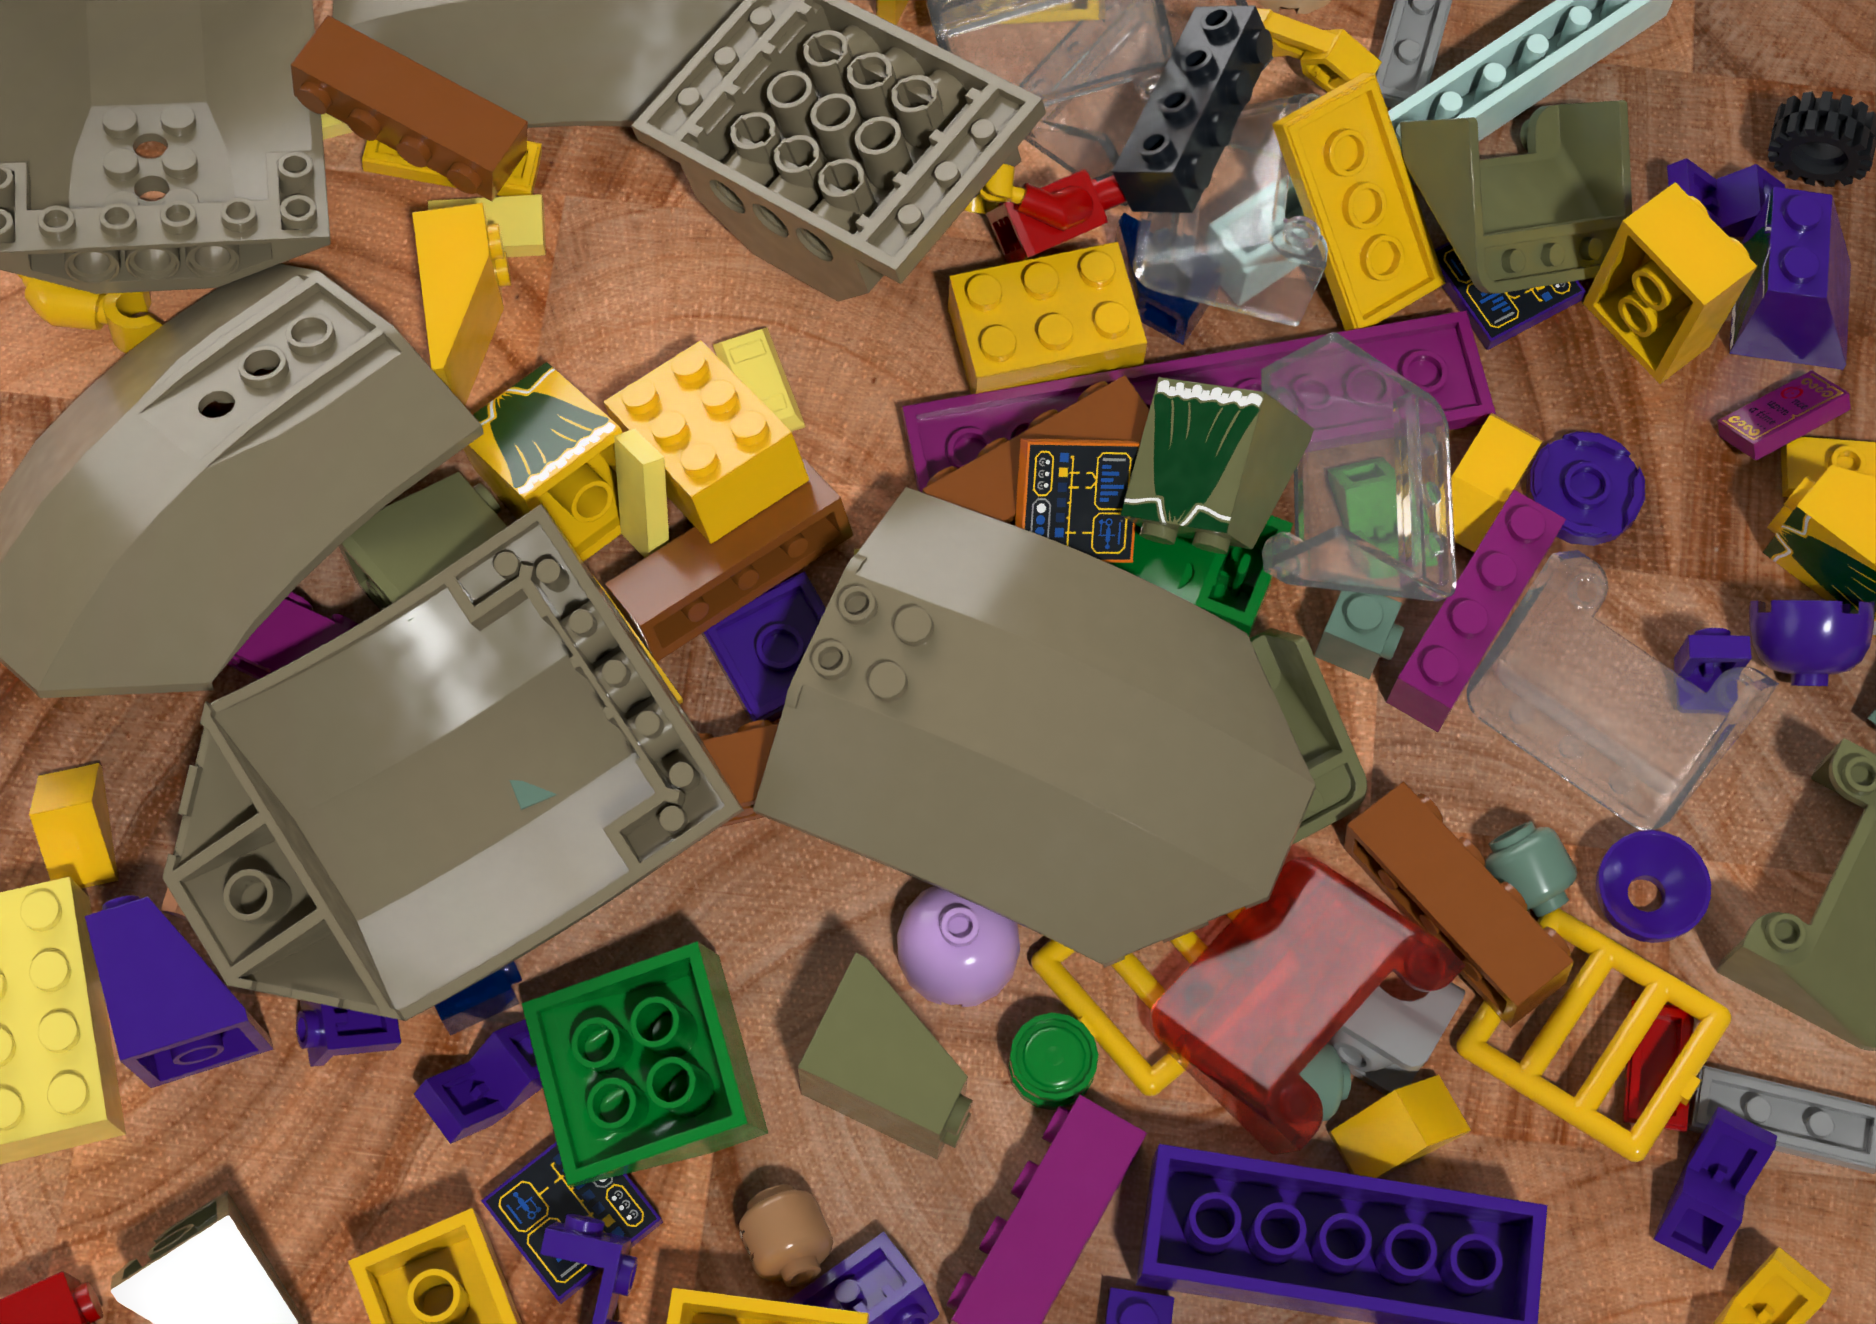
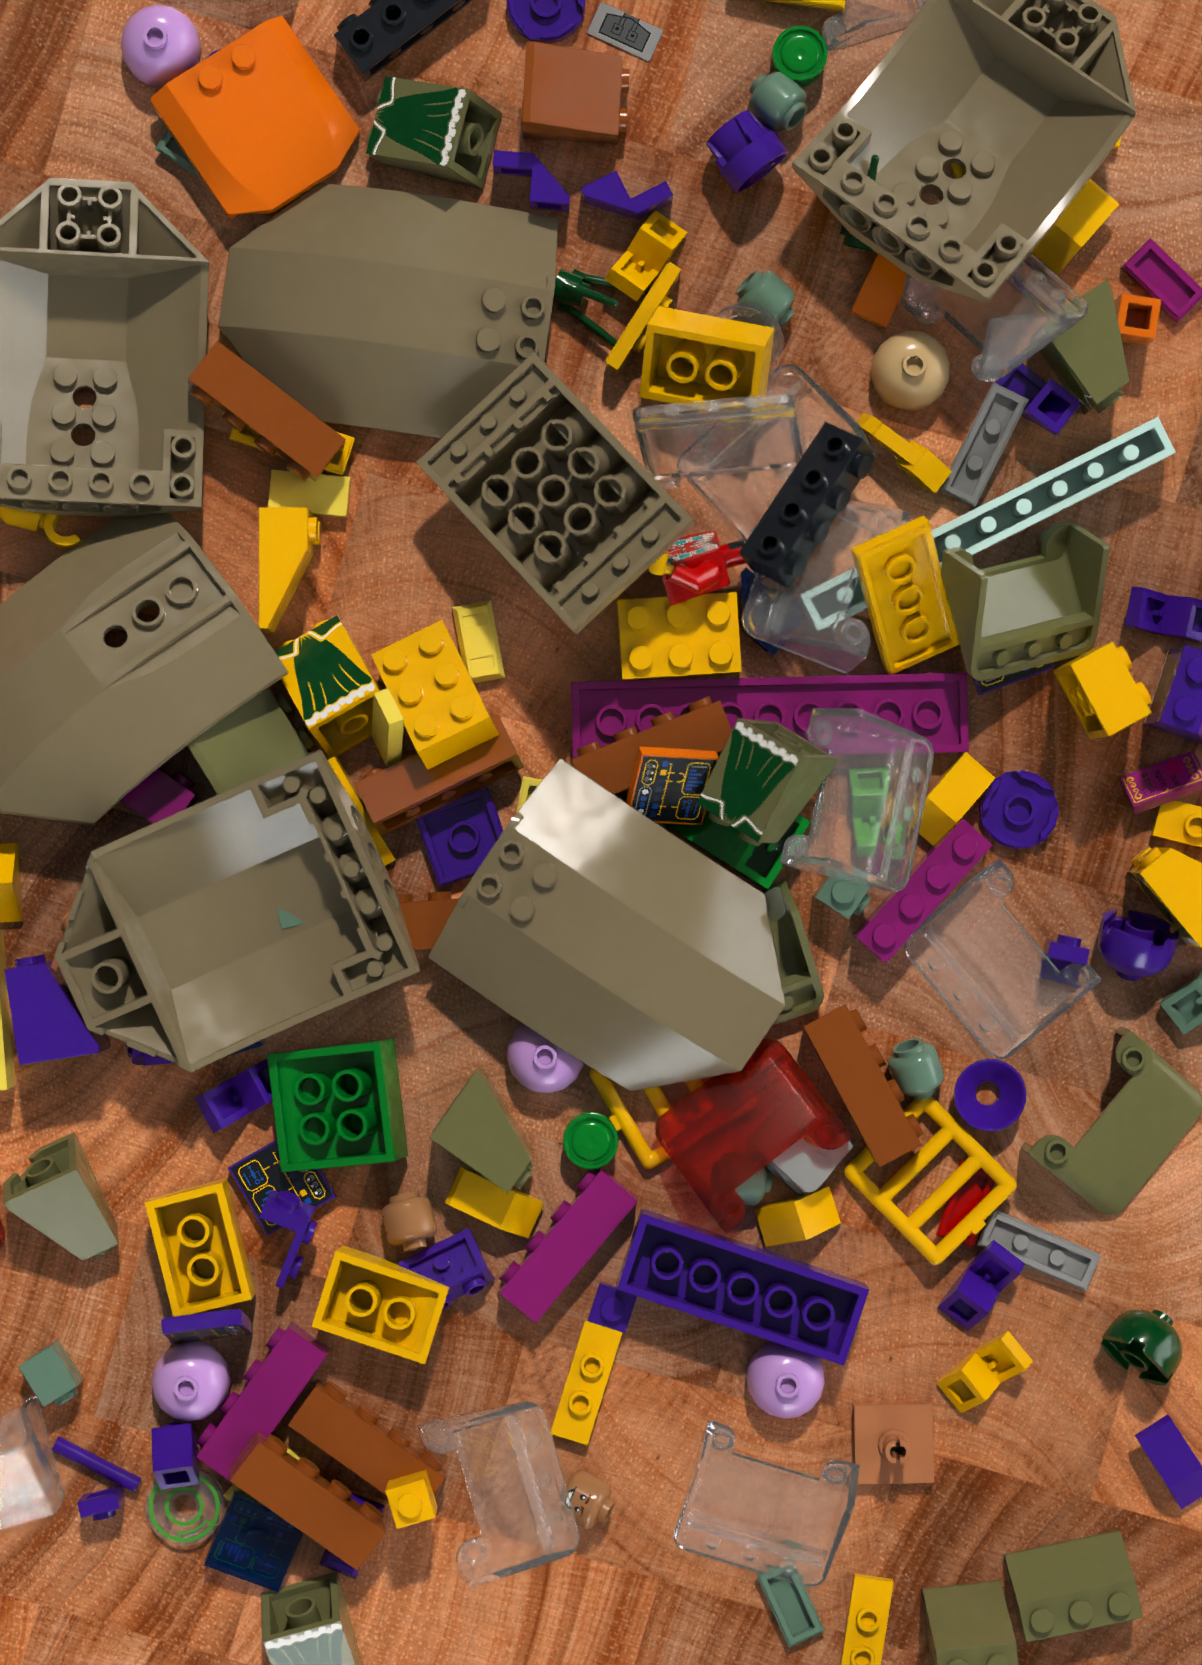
camera: 15 degrees right, 20 degrees up
none -> yellow slope [445,1167,544,1238]

